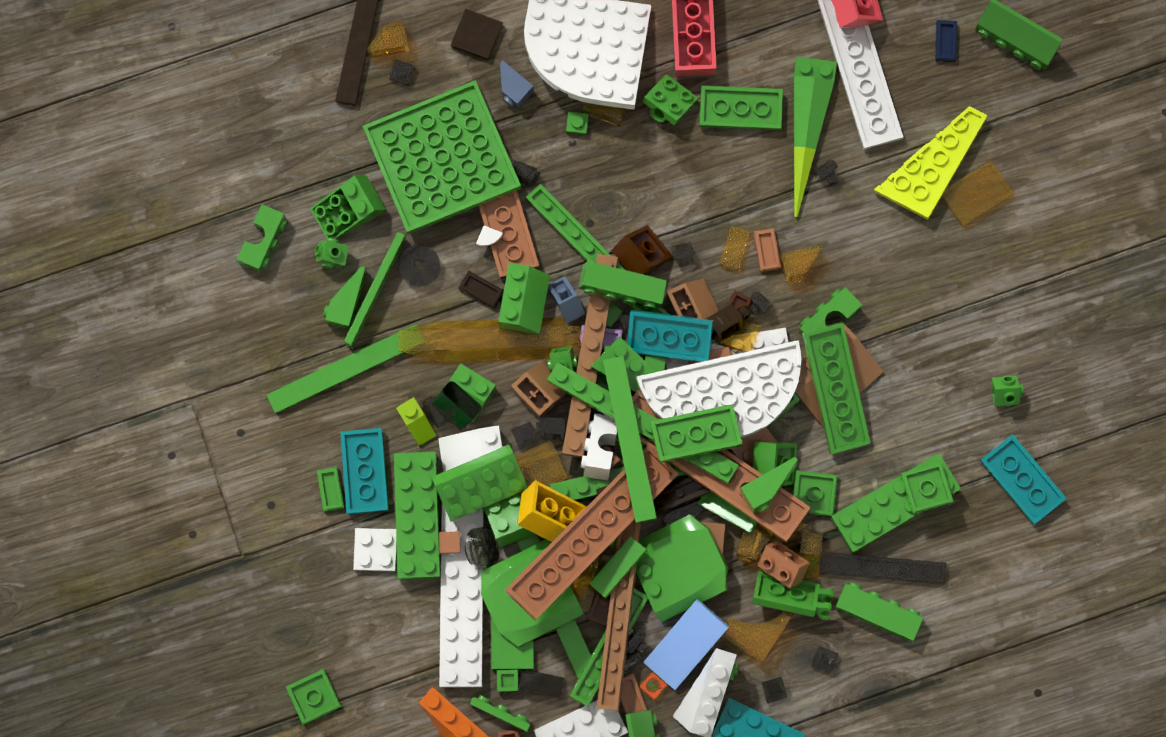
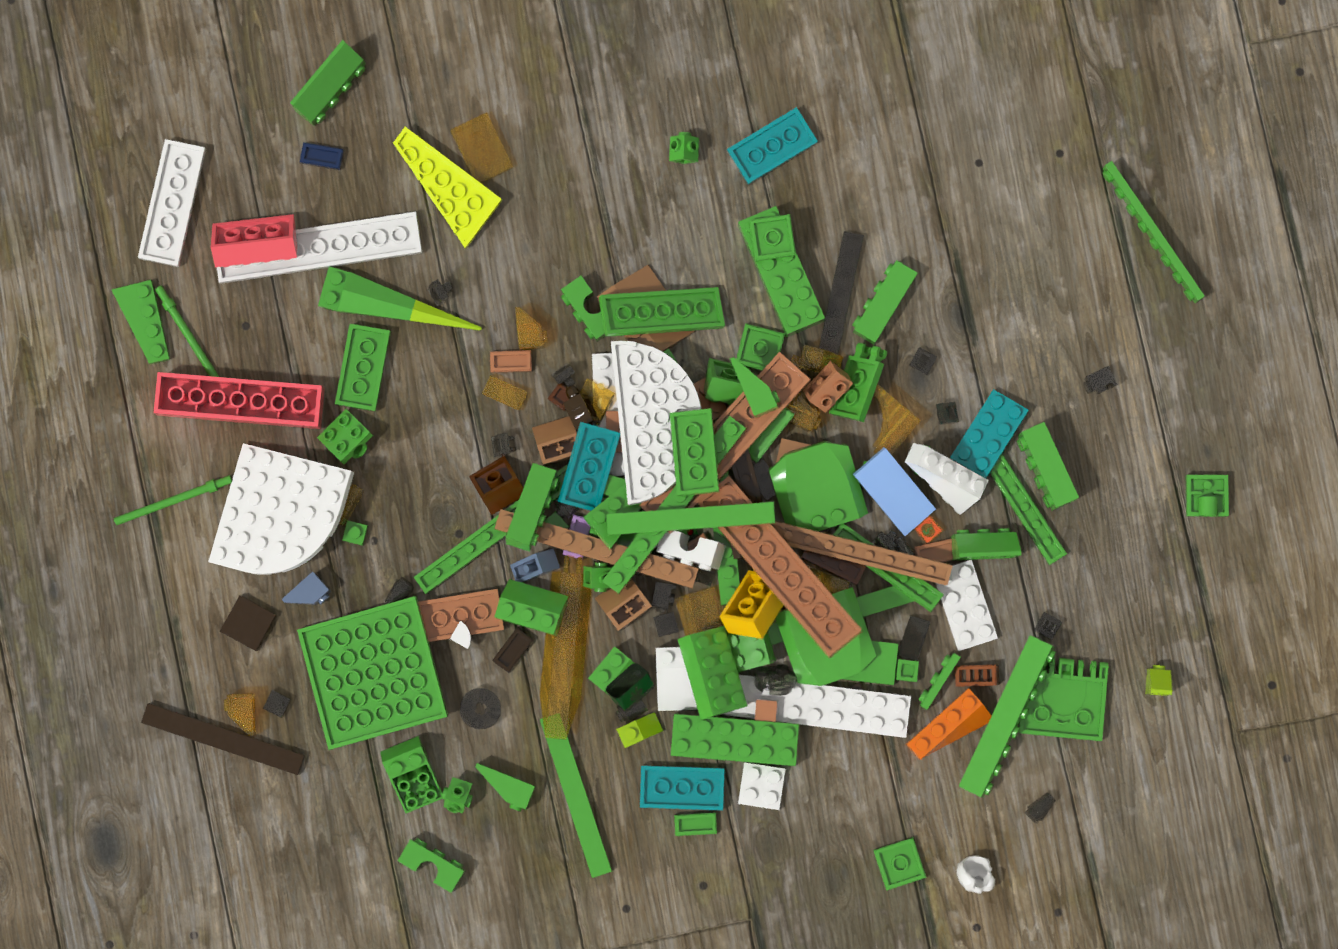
camera: 80 degrees left, 5 degrees up
bright green tile [344,232,406,349] -> none
bright green tile [590,536,648,598] -> none

